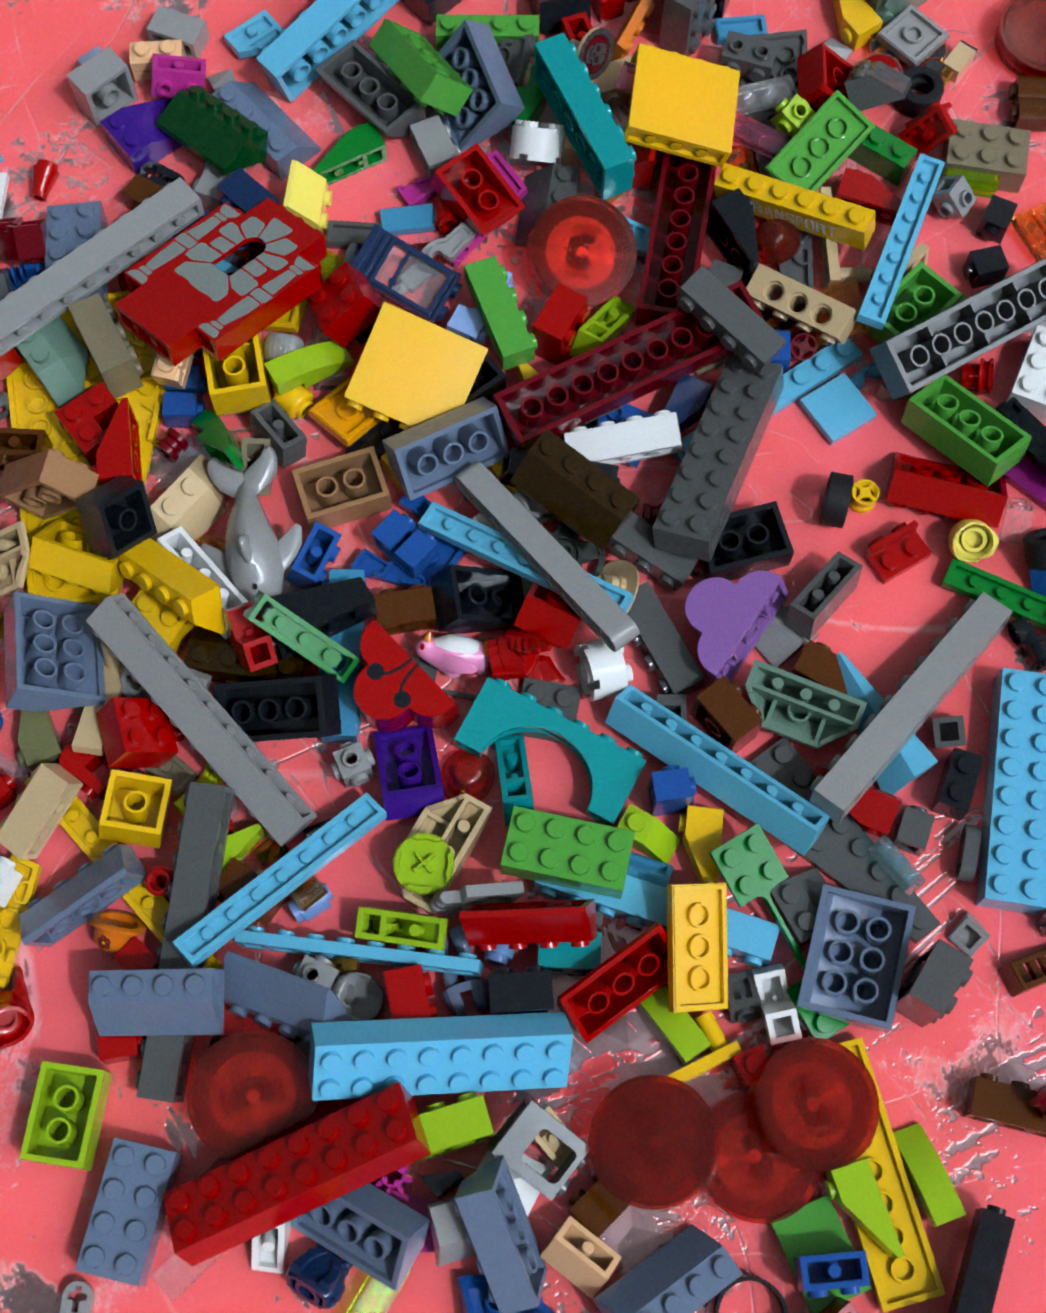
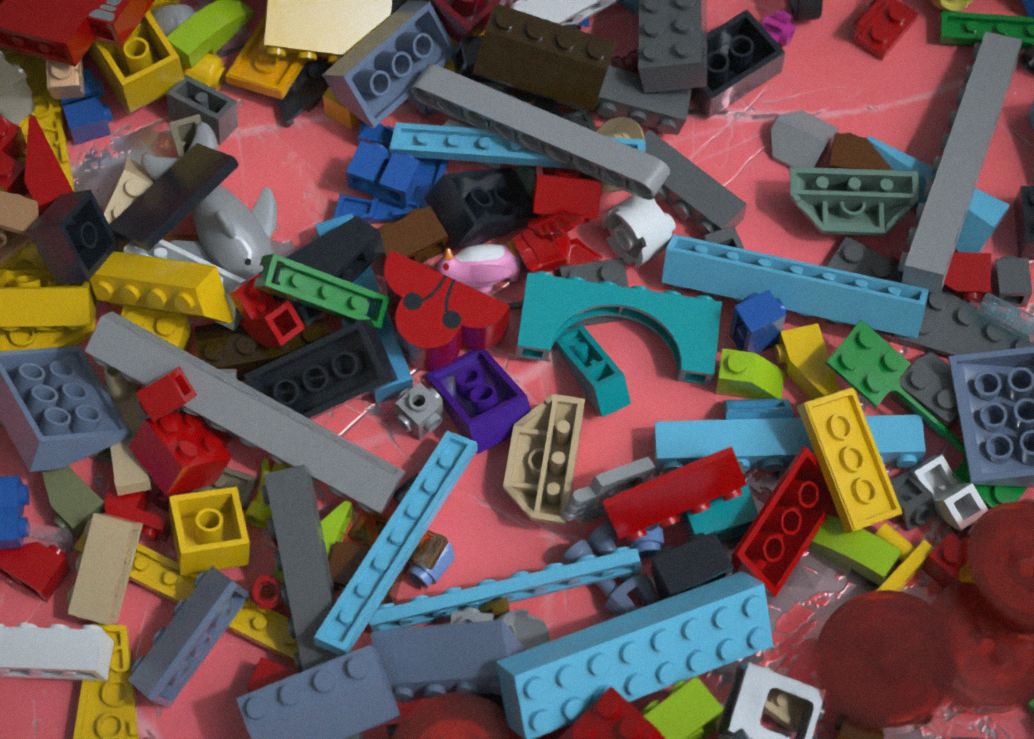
camera: 20 degrees left, 5 degrees down
orange hat [88,910,145,953] -> none
dark red wheel [154,428,190,463] -> none
green slope [191,408,243,471] -> none
blue brick [286,521,342,589] -> none
medium nougat brick [292,446,392,531] -> none
lime slope [355,906,448,951] -> none
red brick [384,964,438,1019] -> none
lime tile [393,833,455,895] -> none
clear red hat [441,749,495,801] -> none
bright green brick [500,806,635,899] -> none
medium lavender brick [685,570,789,682] -> none
reddish brown brick [691,675,763,753] -> none
dark grey brick [785,551,863,640] -> none
dark grey brick [932,715,966,748] -> none
none -> black tile [110,143,239,251]
none -> red brick [135,366,197,422]
none -> dark pink gear [761,10,796,47]

